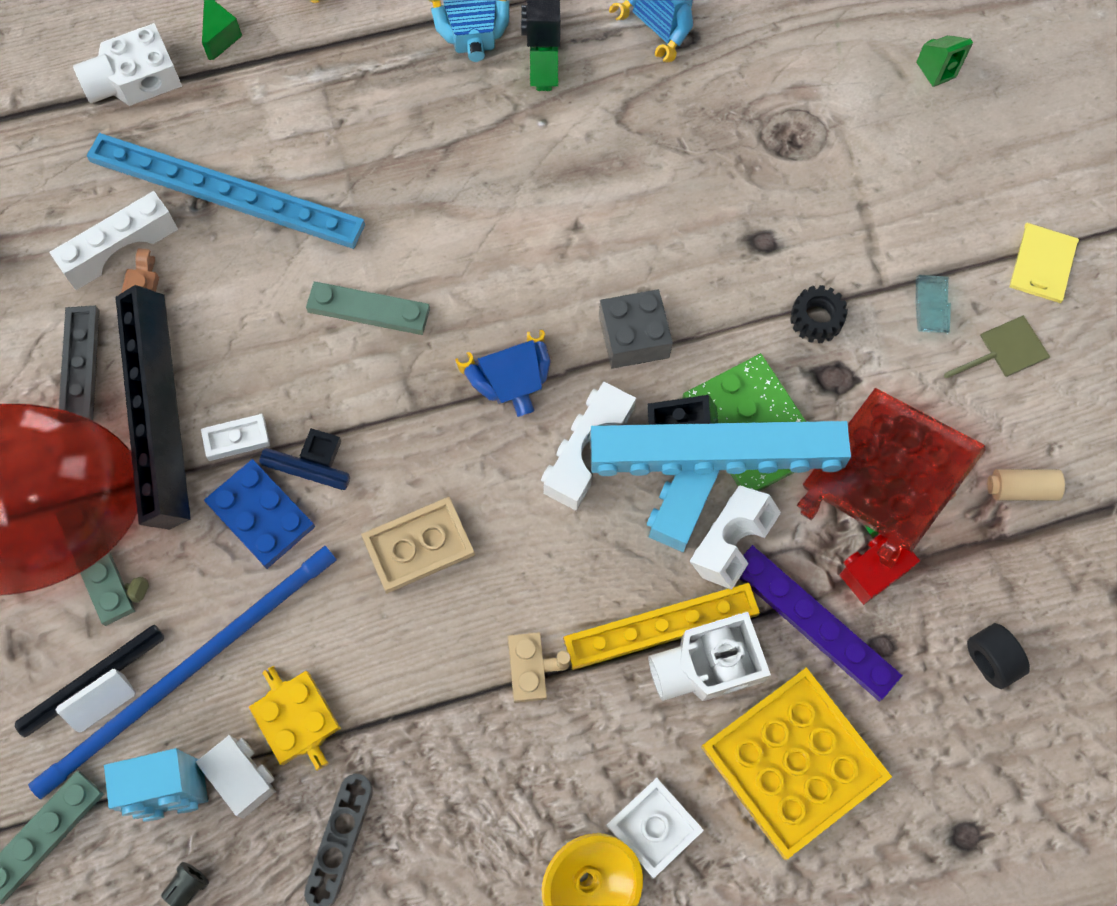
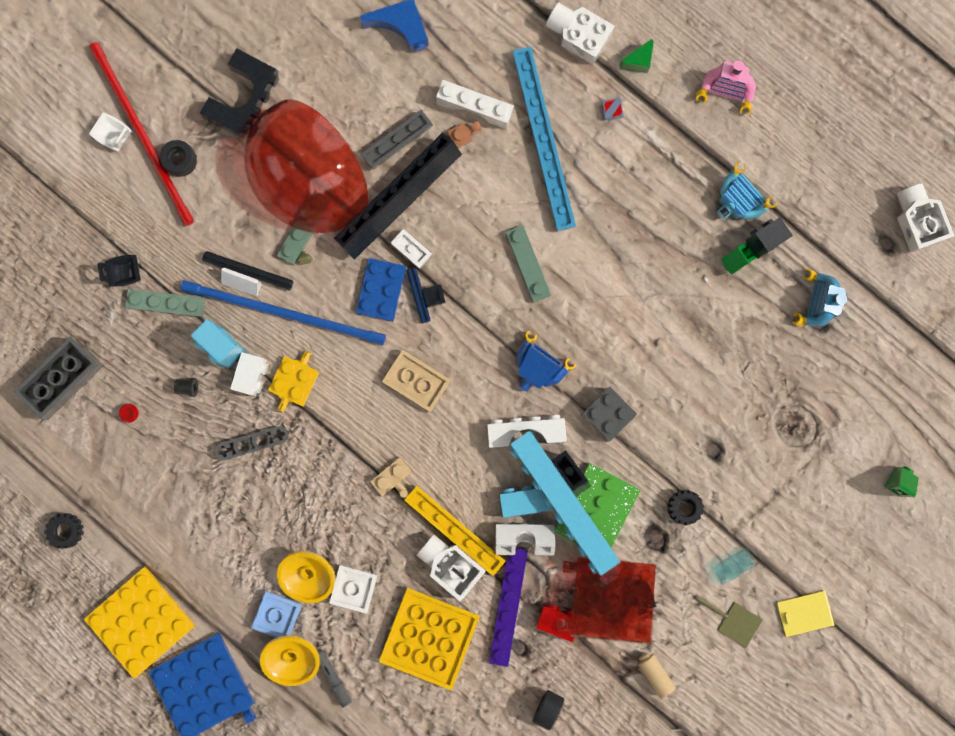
camera: 50 degrees right, 15 degrees up
none -> sand blue tile [602,98,624,121]

